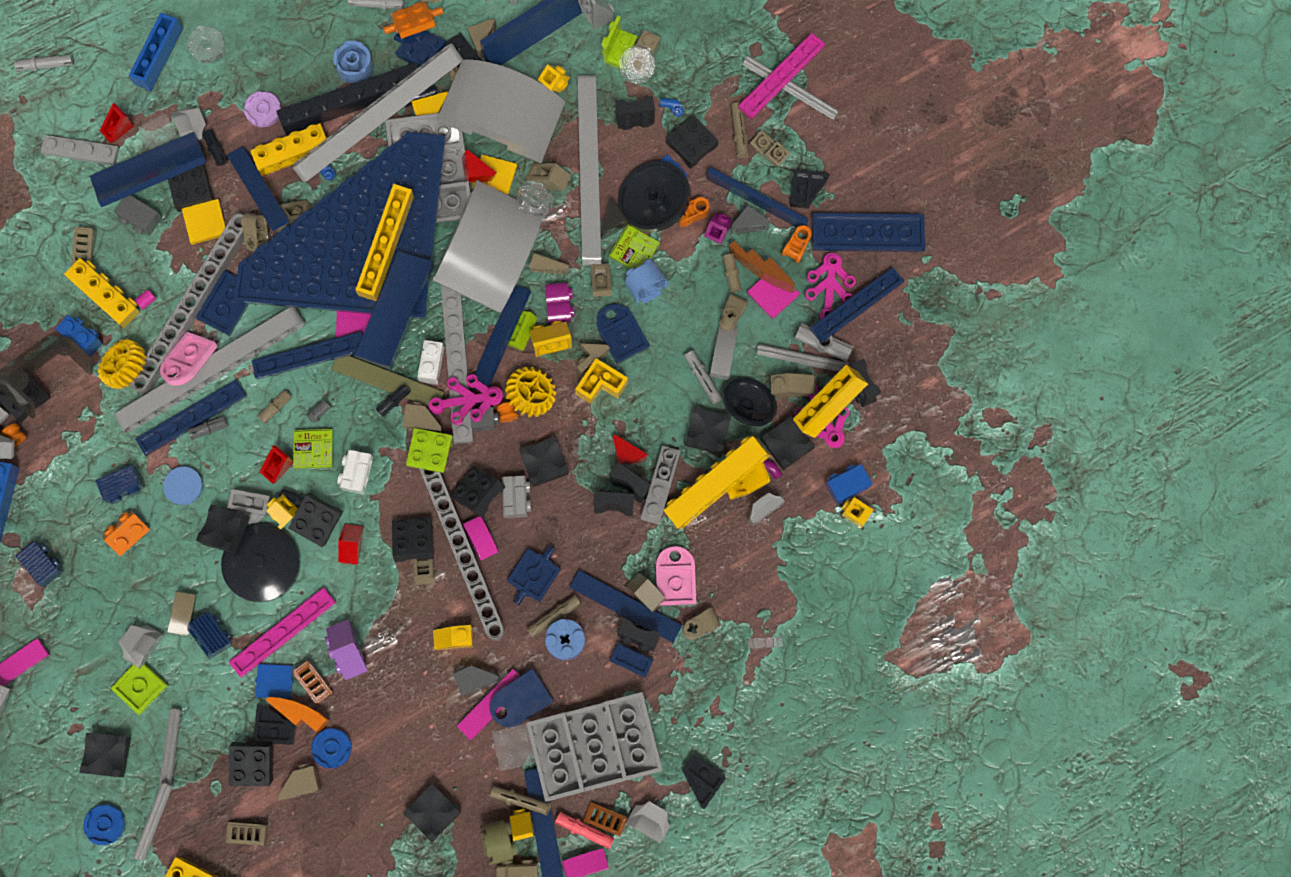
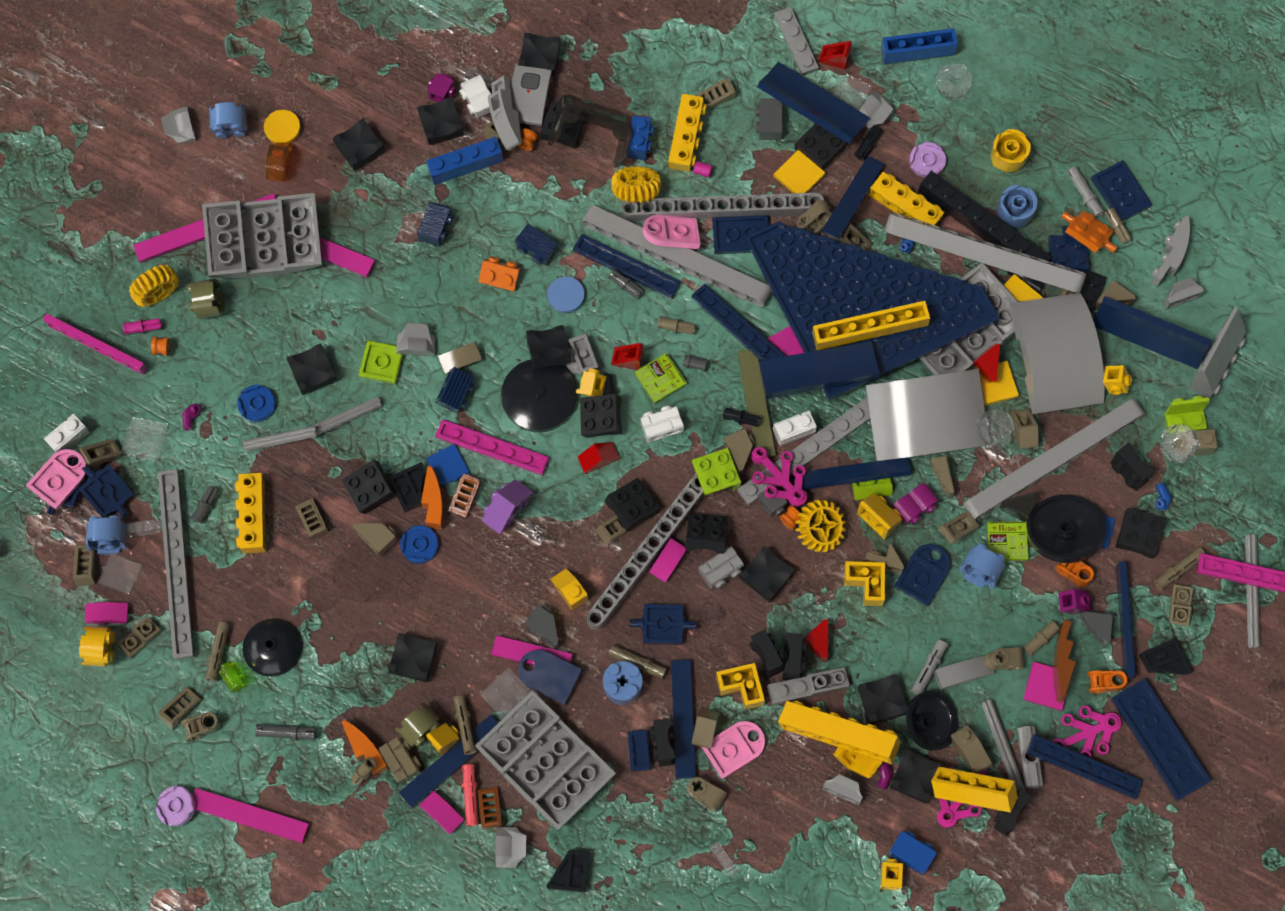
camera: 65 degrees right, 5 degrees down
none -> yellow brick [716,663,765,710]
none -> yellow brick [991,129,1031,172]

